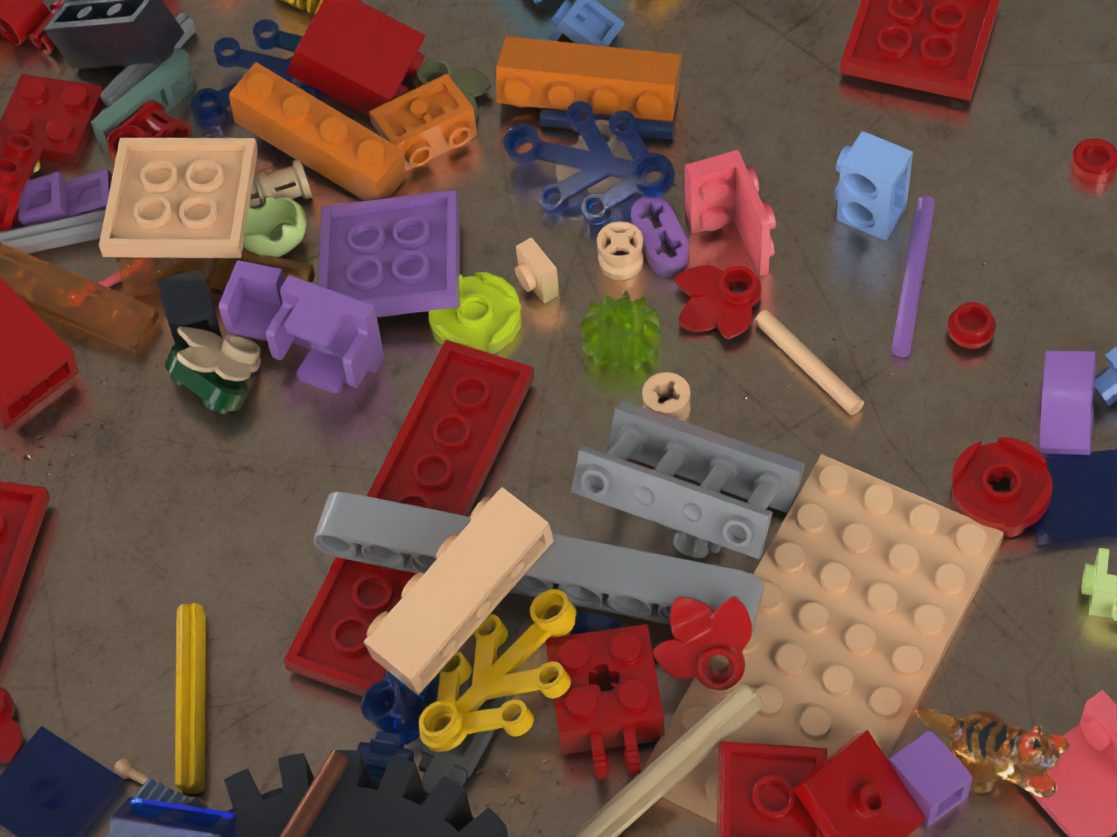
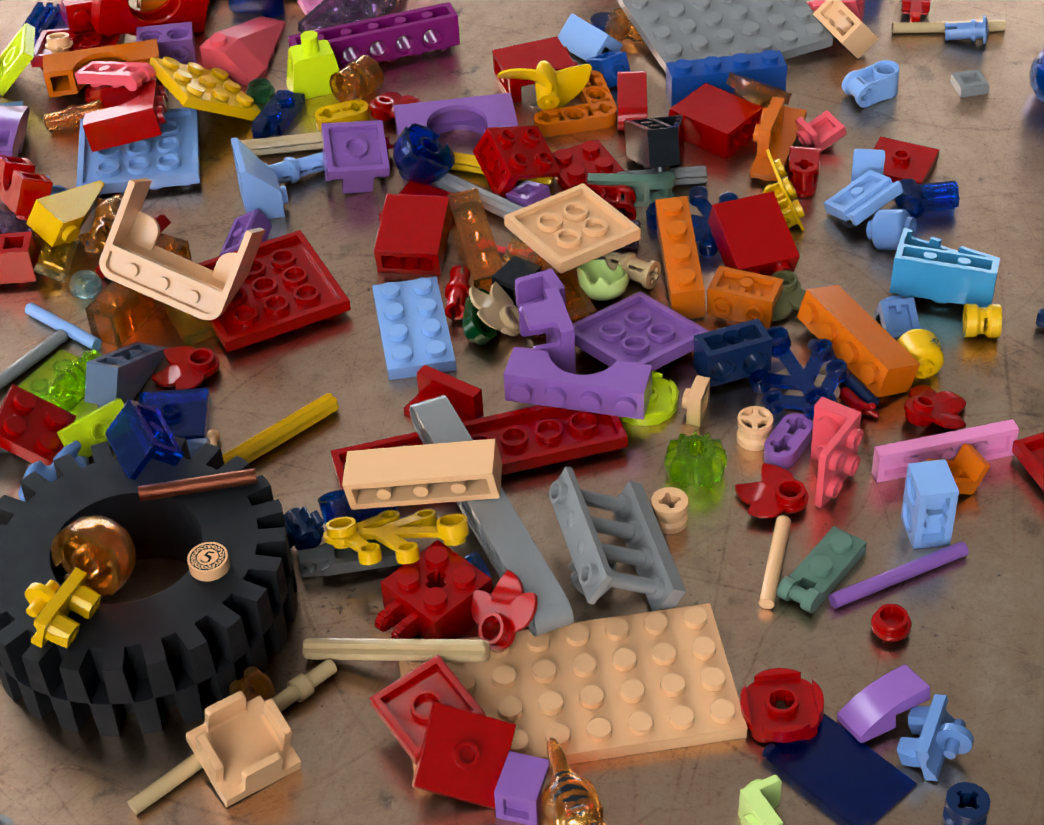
camera: 50 degrees right, 15 degrees down
none -> light blue plate [372,276,456,380]
none -> red panel [403,365,484,422]
none -> red pin [445,265,471,320]
none -> medium lavender arch [504,347,652,420]
none -> dark blue brick [693,318,773,387]
none -> sand green plate [776,526,867,614]
none -> red bar [839,387,880,419]
none -> bright pink plate [871,419,1019,483]
none -> yellow head [897,329,944,379]
none -> red plate [904,385,966,429]
none -> orange bracket [926,444,990,495]

